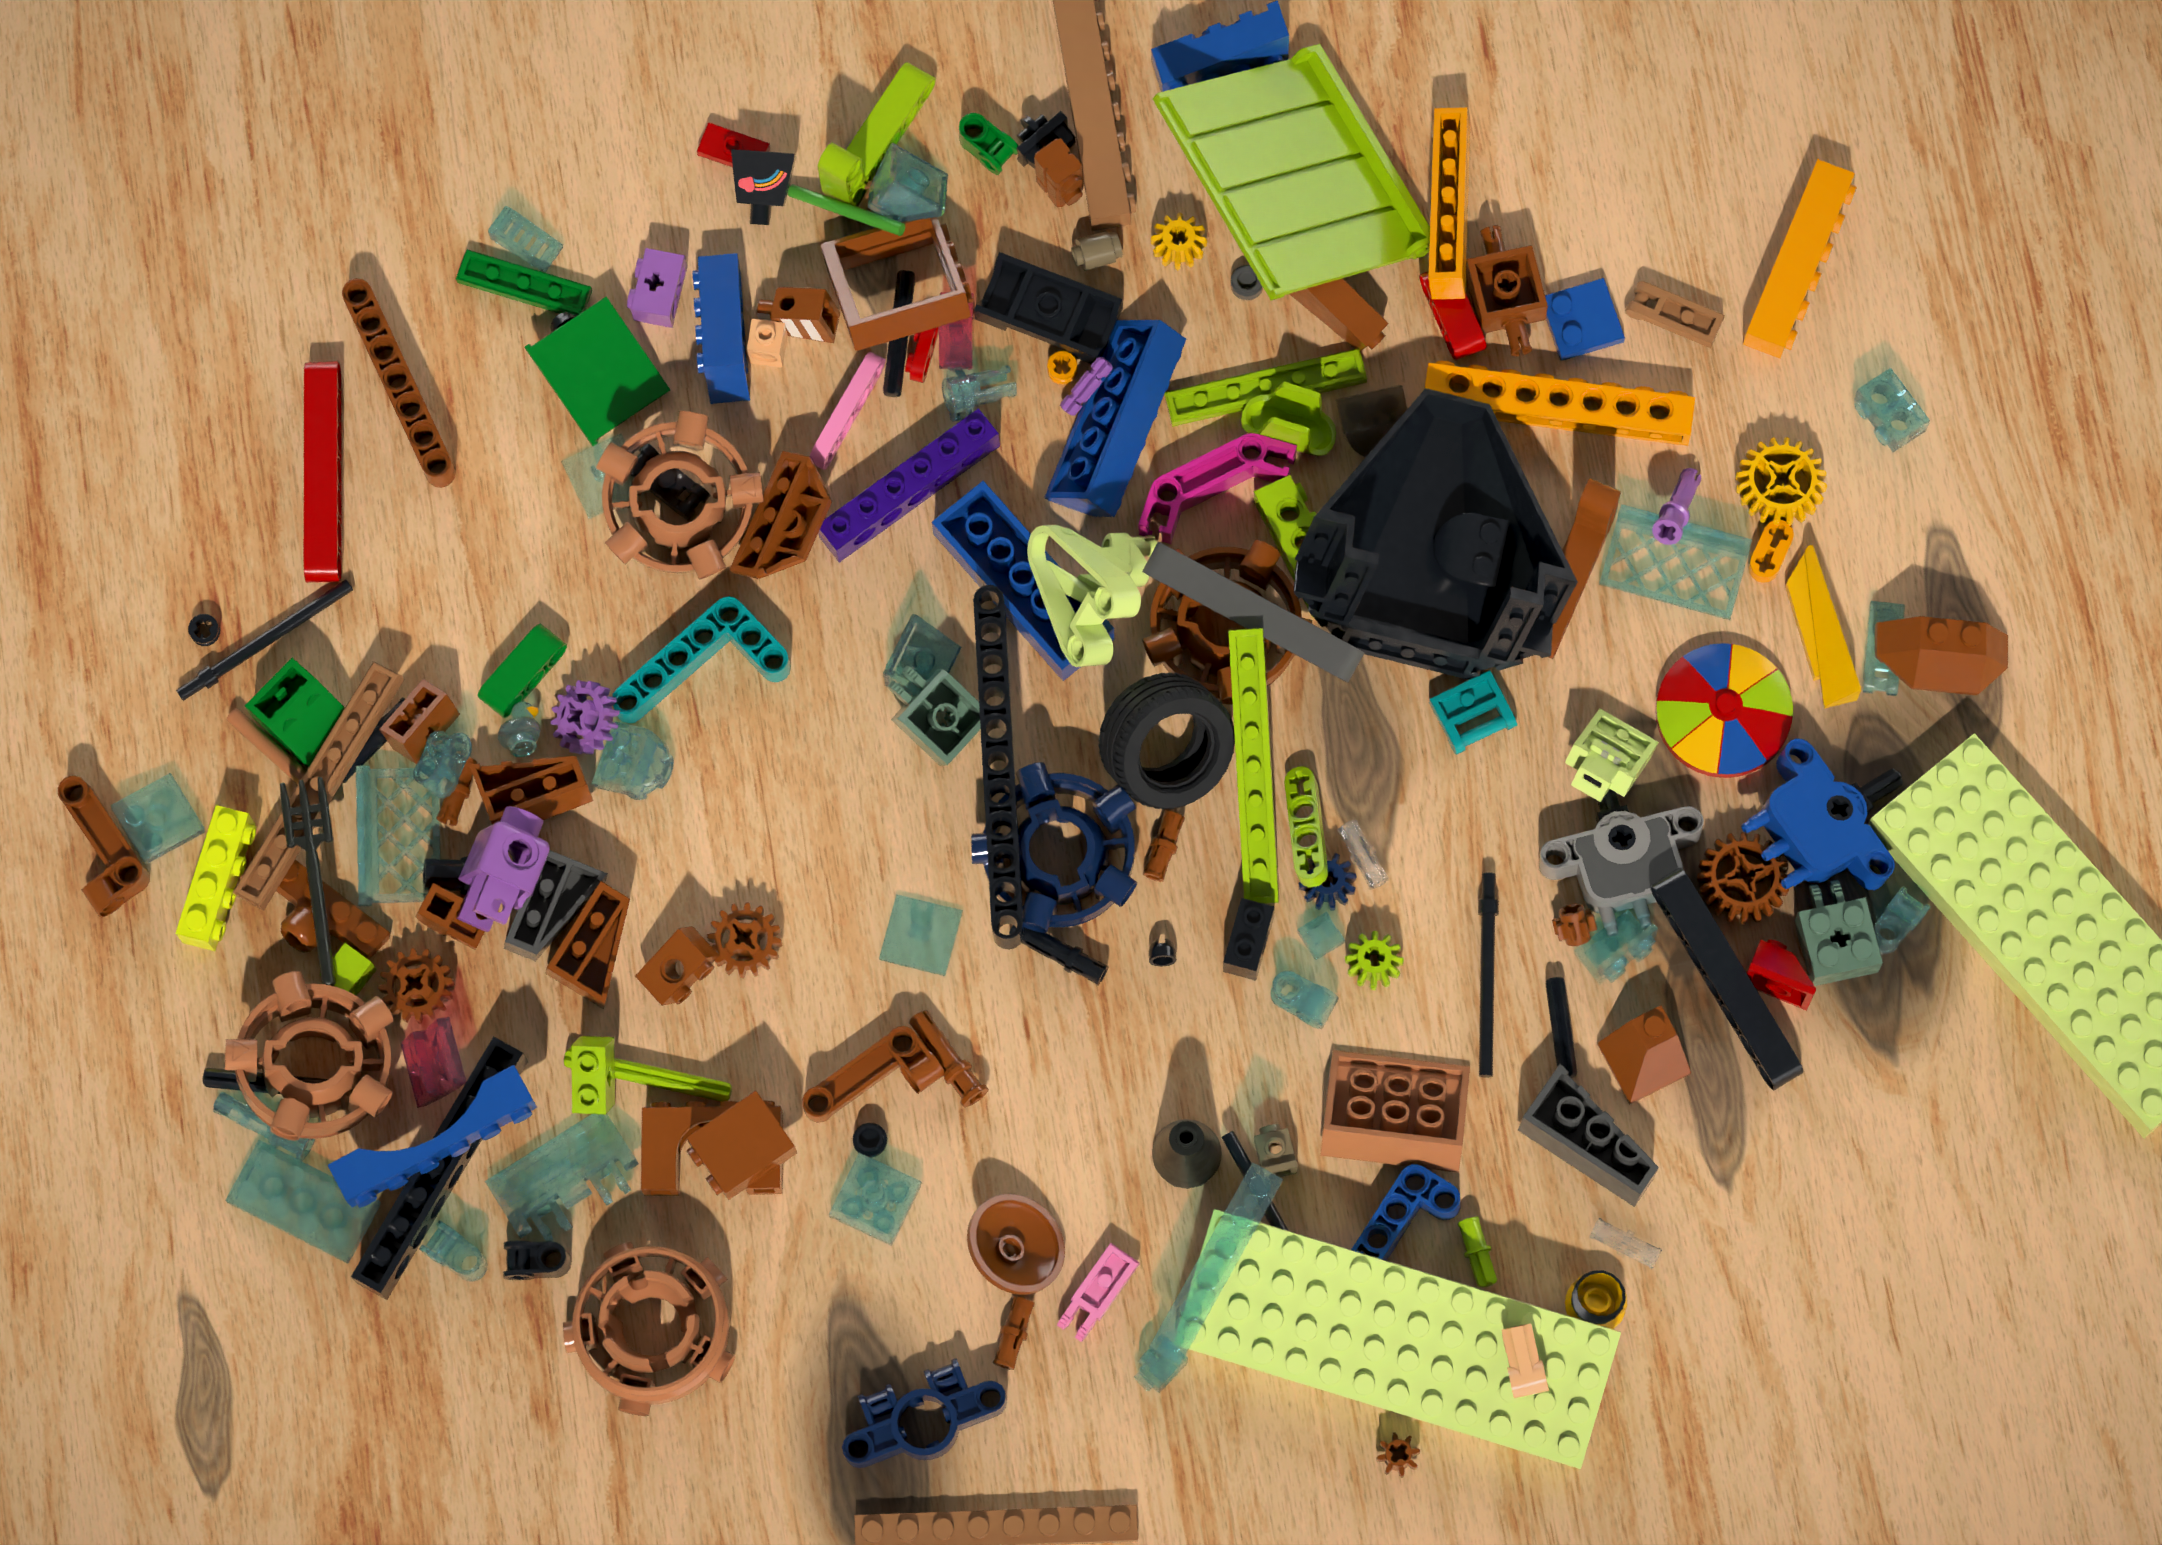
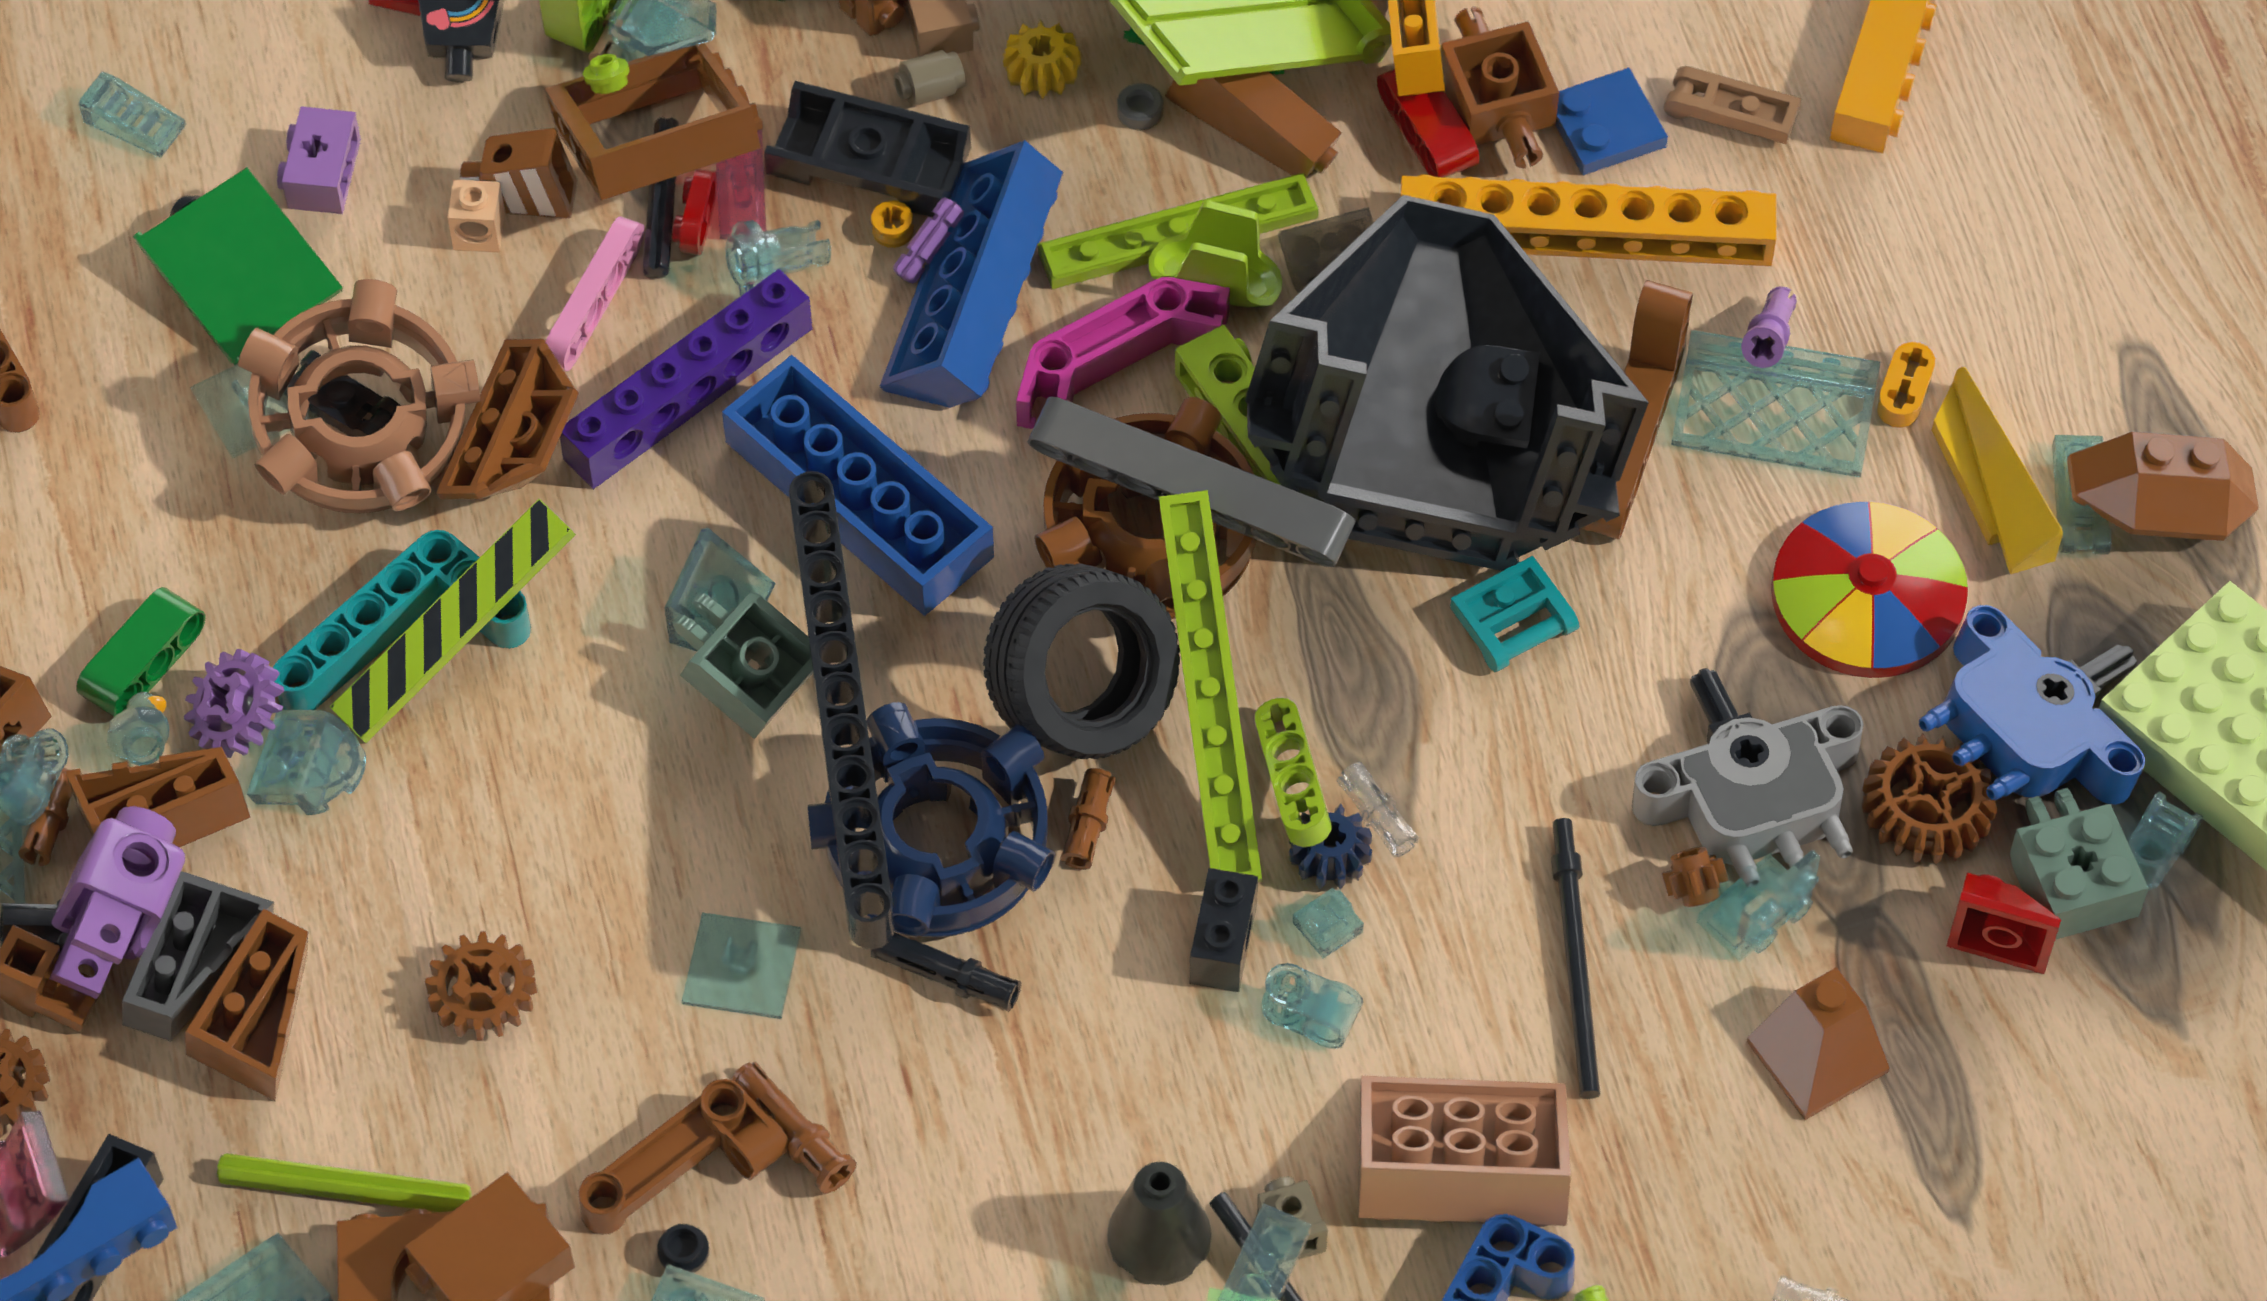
camera: 10 degrees left, 15 degrees down
green tile [456,249,592,315] -> none
lime brick [571,1036,615,1115] -> none
dark orange brick [635,926,720,1006] -> none
blue wedge [692,253,750,404] -> none
bright green bar [788,184,905,236] -> none
yellowish green connector [1027,525,1158,667] -> none
black hinge [1149,939,1177,967] -> none
lime gear [1345,931,1404,990] -> none
dark grey wedge [1518,1064,1659,1207] -> none
black axle [1545,977,1577,1078] -> none
yellowish green piece [1565,708,1659,802] -> none
black beam [1650,868,1804,1091] -> none
yellow gear [1735,437,1827,526] -> none
clear light blue brick [1854,368,1930,452] -> none
none -> tile [330,499,576,743]
none -> lime plate [583,54,630,94]

